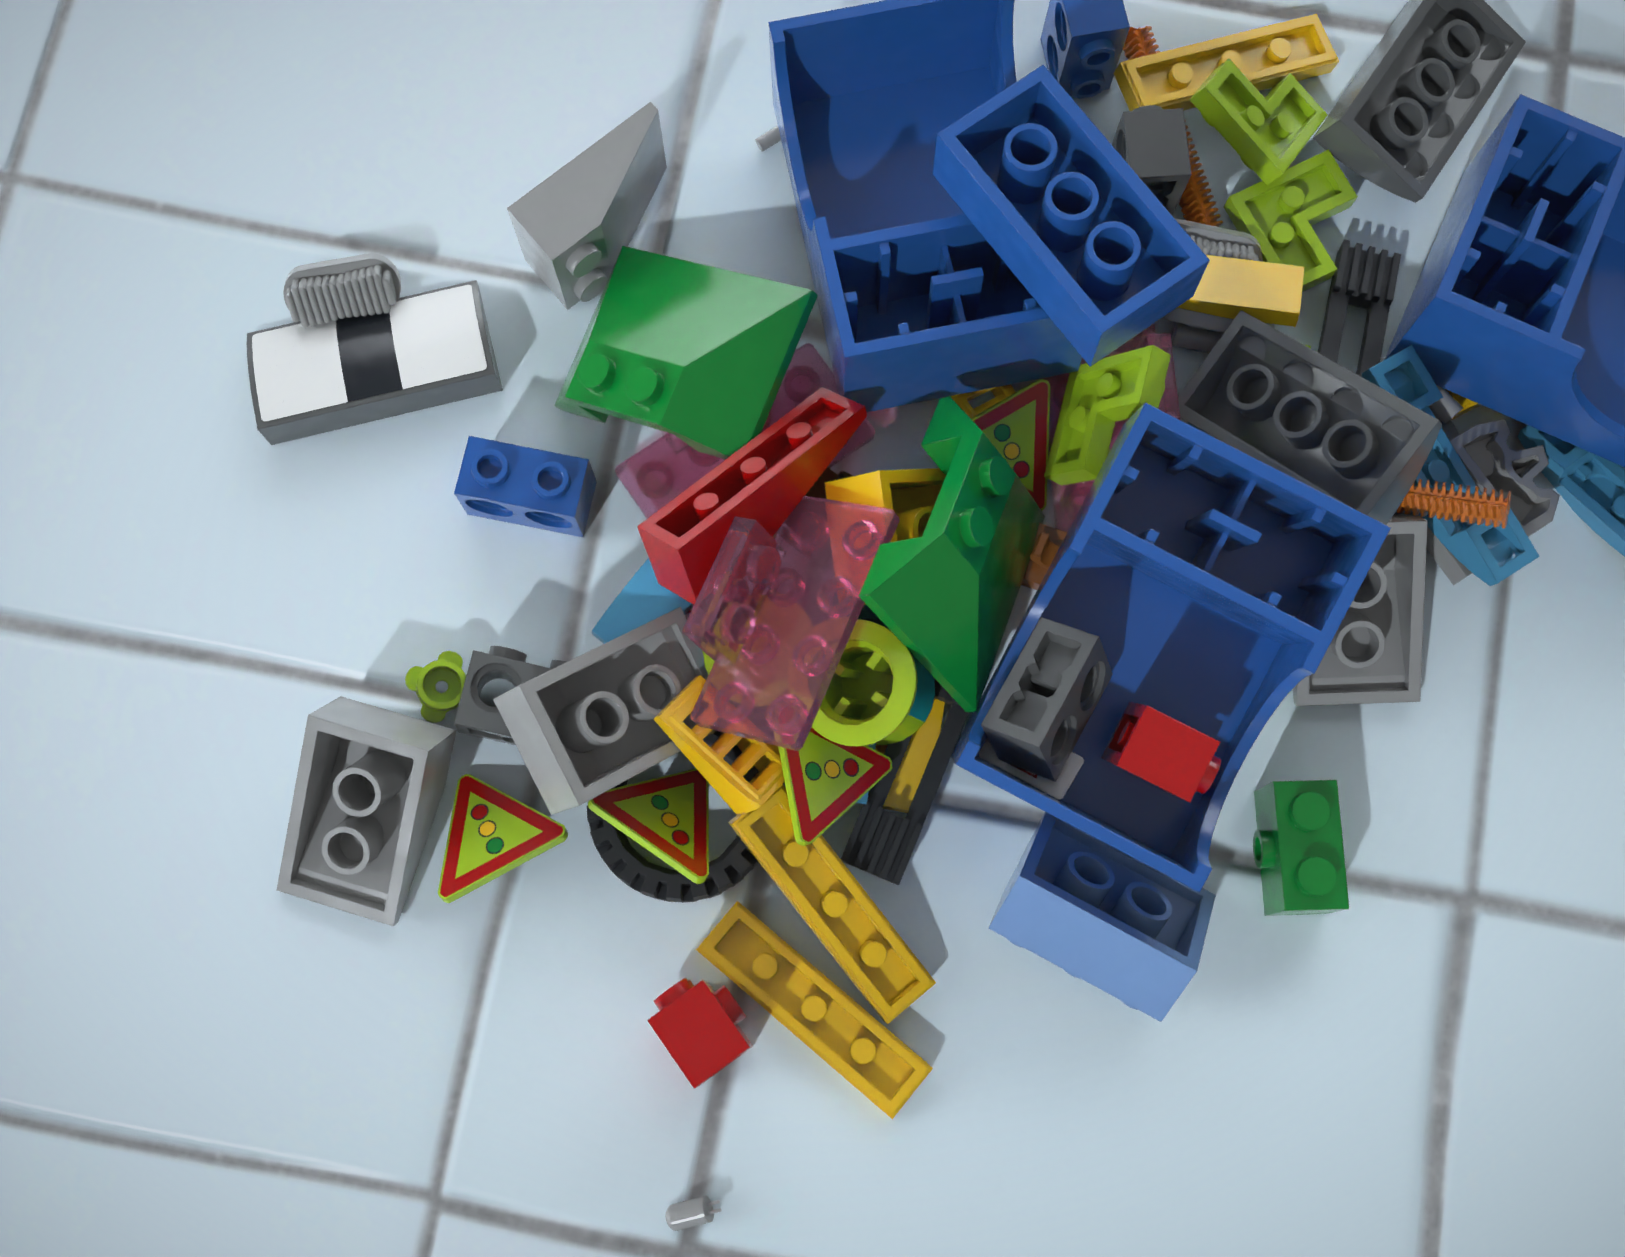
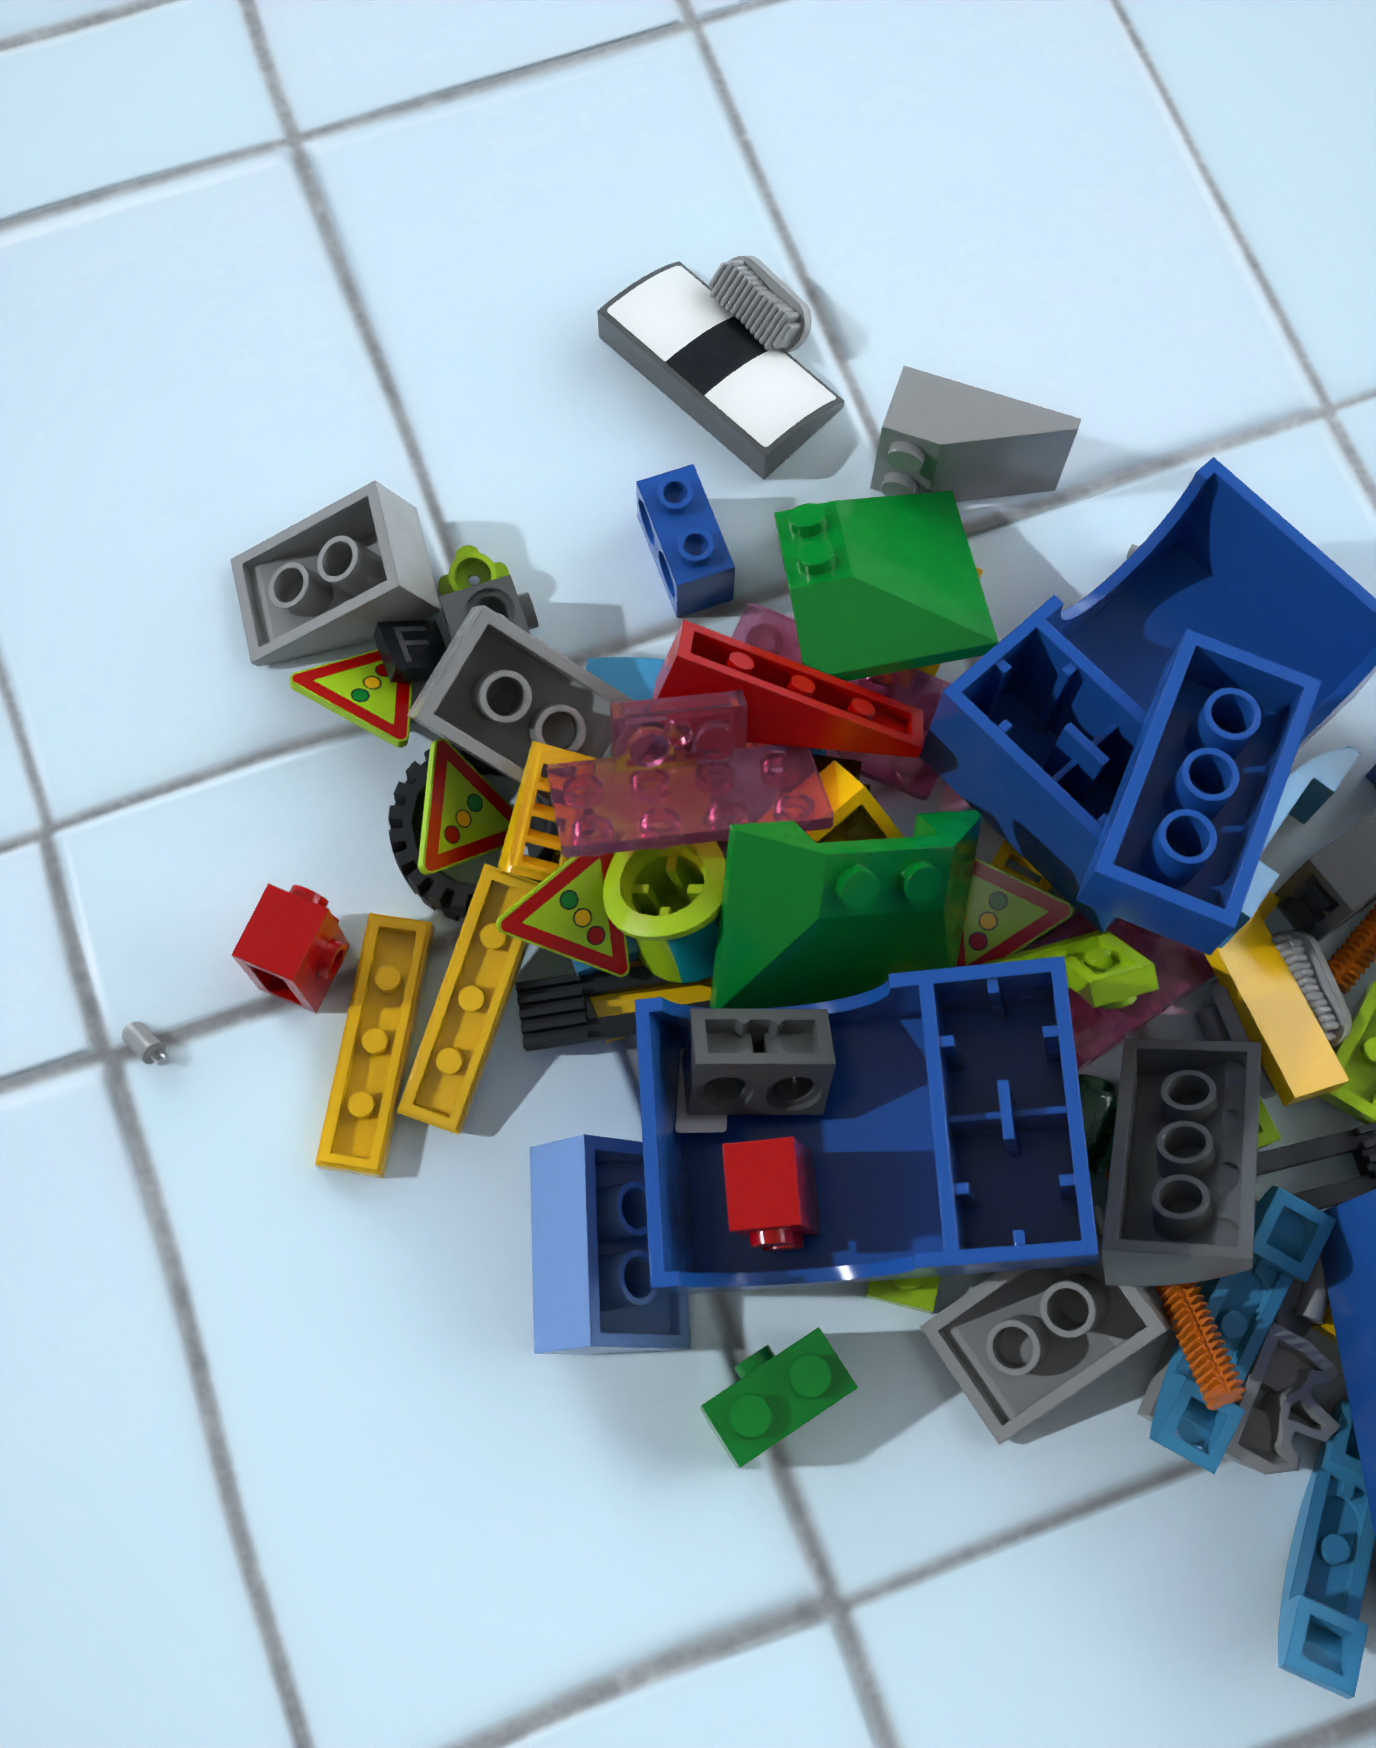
camera: 60 degrees right, 5 degrees down
none -> black tile [373,620,447,683]

